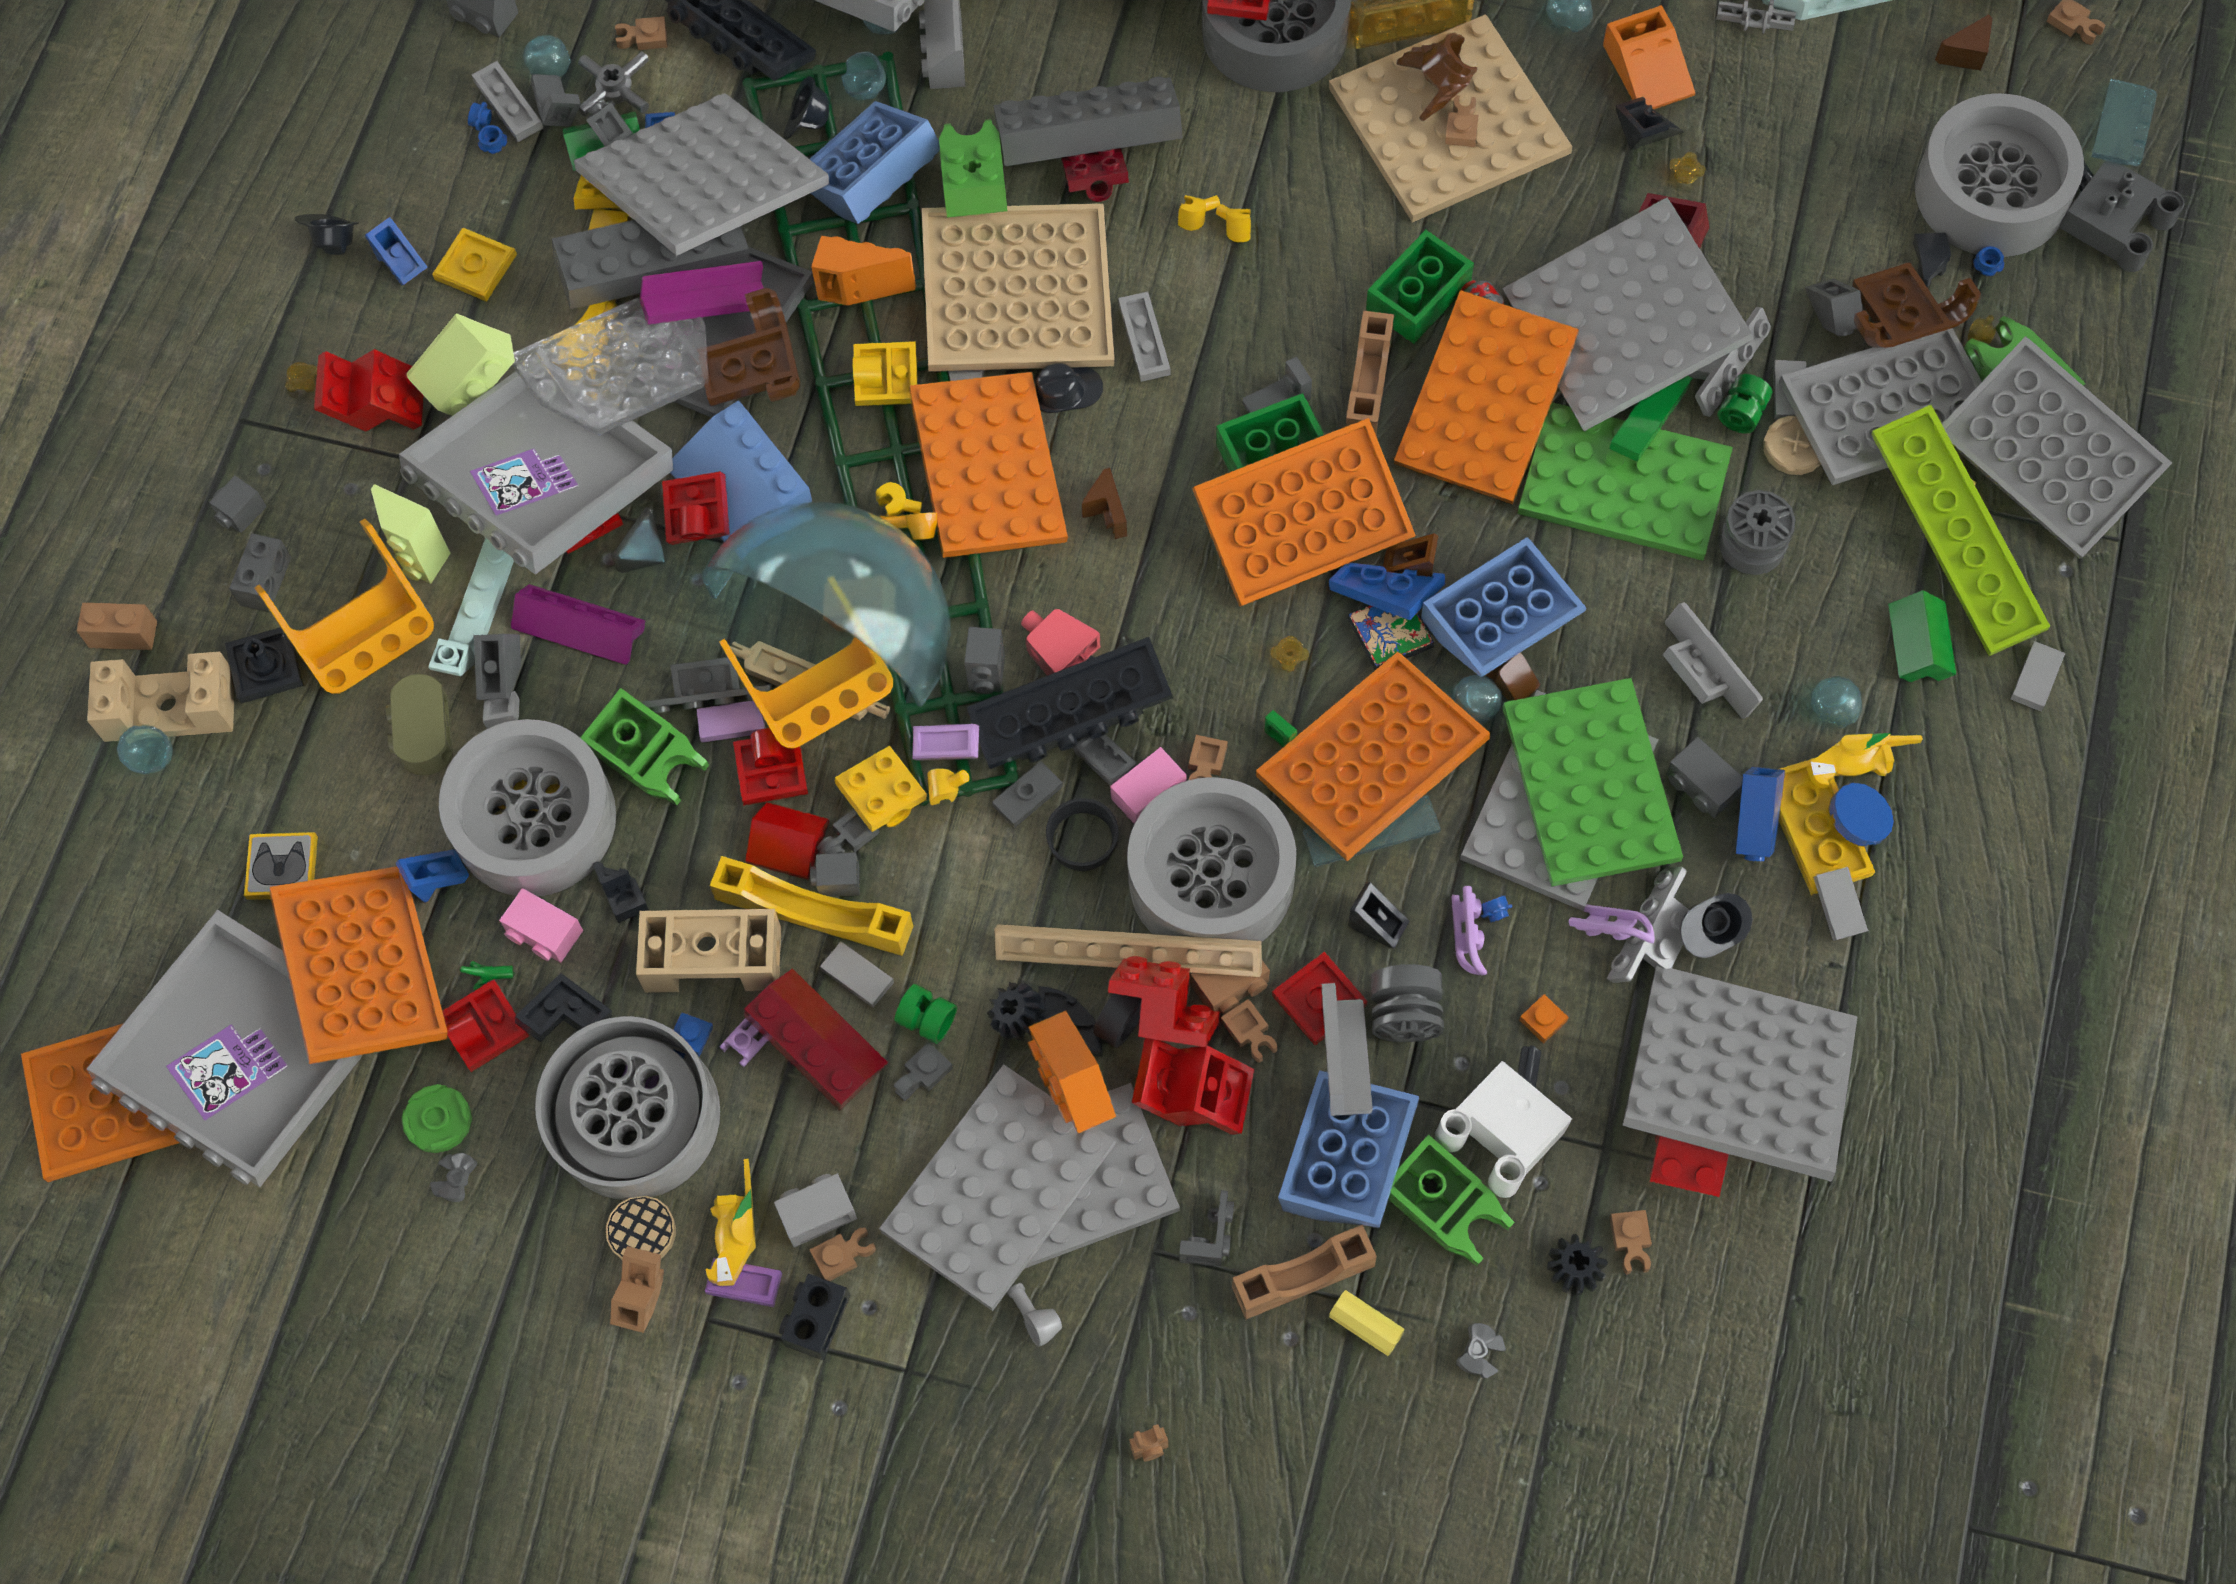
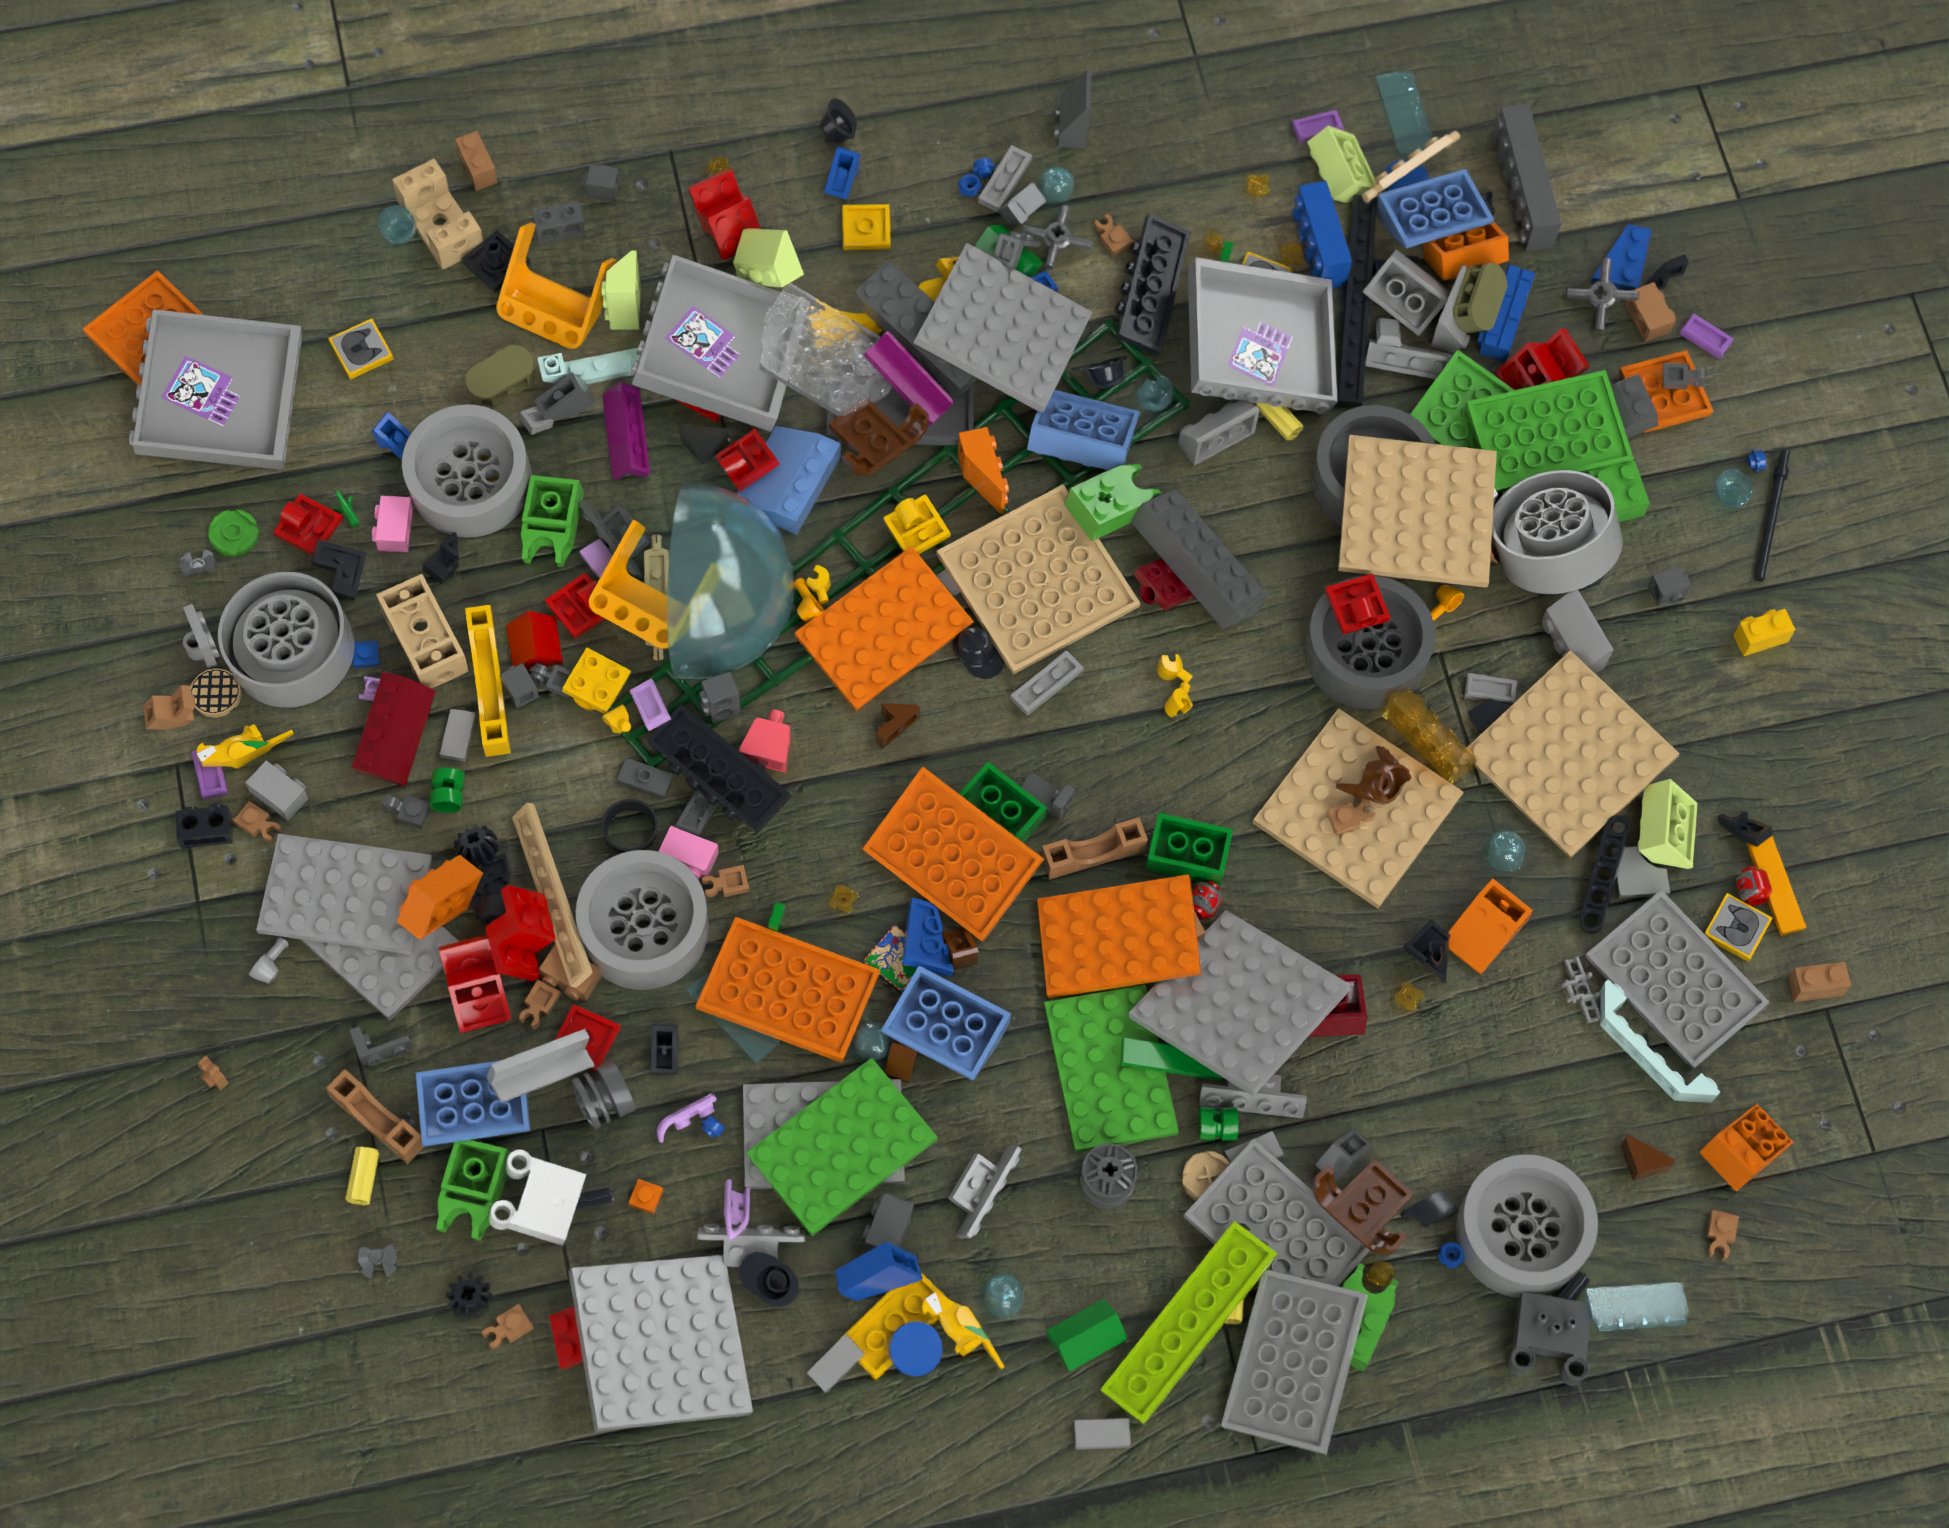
camera: 55 degrees right, 0 degrees up
orange plate [270,867,448,1064] -> none
none -> light grey plate [183,604,219,670]

